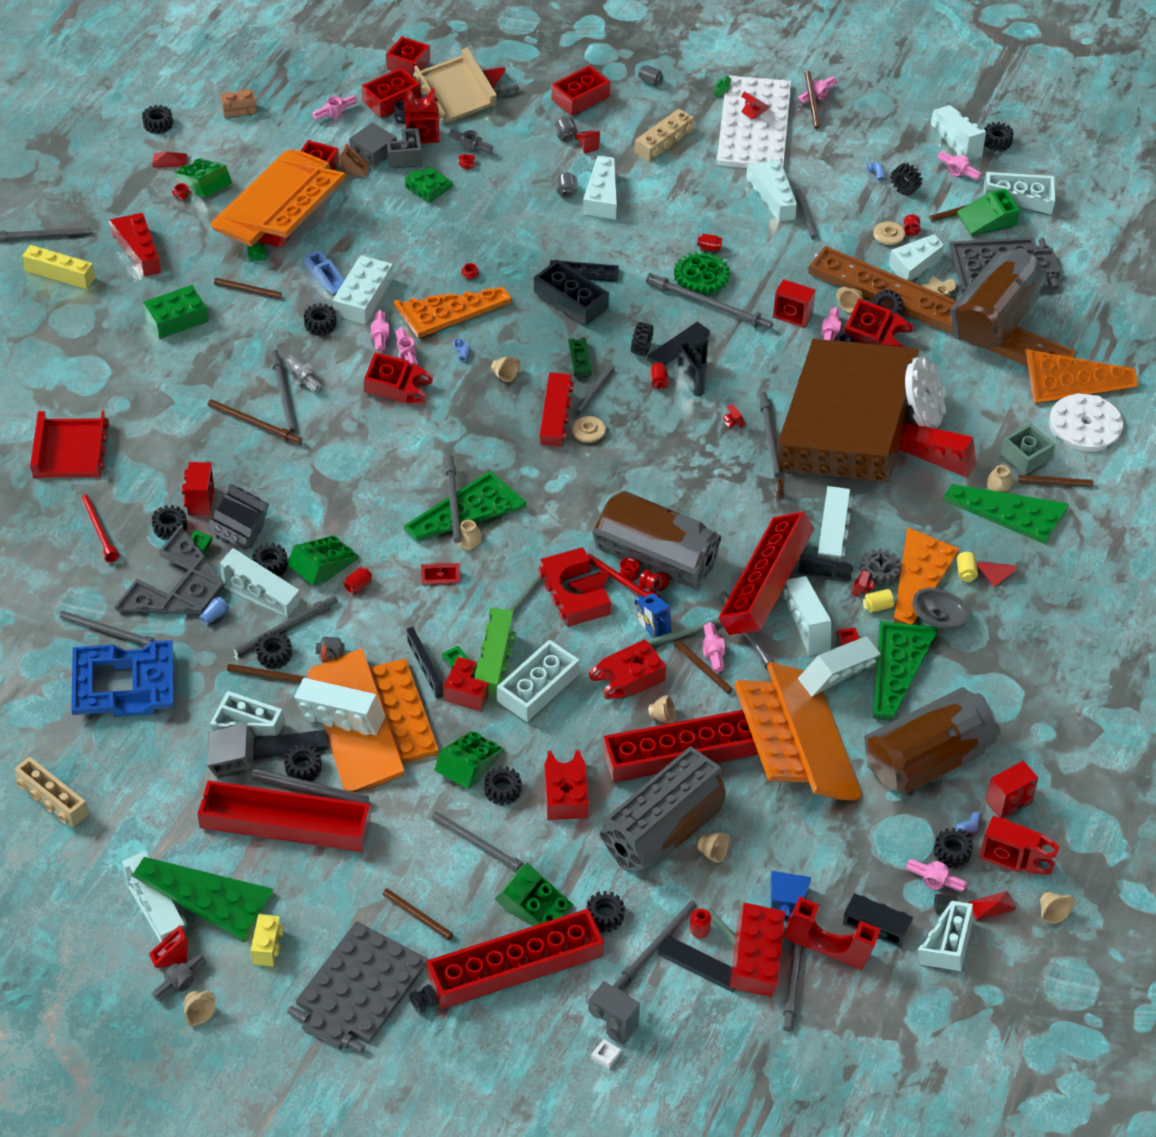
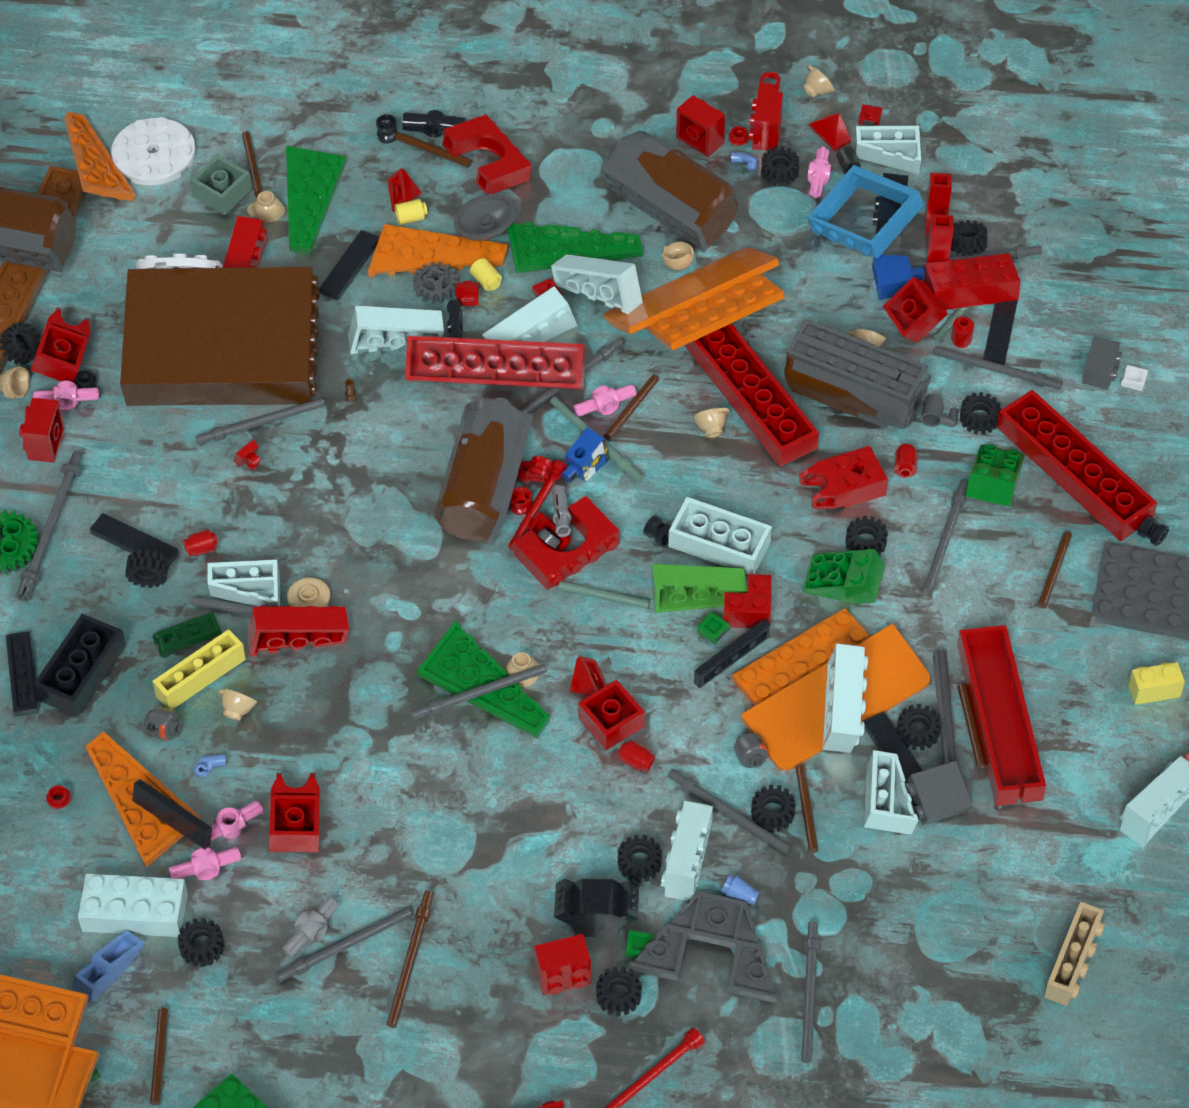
camera: 105 degrees left, 5 degrees up
blue piece [71,640,174,717] -> none
green wing [132,857,274,942] -> none
green slope [287,535,359,585] -> none
red brick [589,639,666,700] -> none
black piece [678,335,708,396] -> none
none -> black tile [132,779,212,850]
none -> dark grey head [144,707,182,741]
none -> light yellow brick [152,629,246,710]
none -> light aqua wedge [207,560,280,607]
none -> black tile [319,230,380,301]
none -> black wheel [376,114,397,144]
none -> reddish brown bar [395,132,472,168]
none -> black piece [402,110,466,138]
none -> red arch [442,114,532,195]
none -> dark grey tile [538,528,560,549]
none -> light grey pin [552,485,571,537]
none -> red brick [578,679,645,751]
none -> black wheel [643,515,672,546]
none -> tan hair [661,241,694,271]
none -> dark azure window [807,165,924,259]
none -> red plate [858,104,883,126]
none -> red brick [883,277,948,343]
none -> red brick [894,444,918,478]
none -> dark grey piece [920,394,959,427]
none -> black tyre [951,220,987,256]

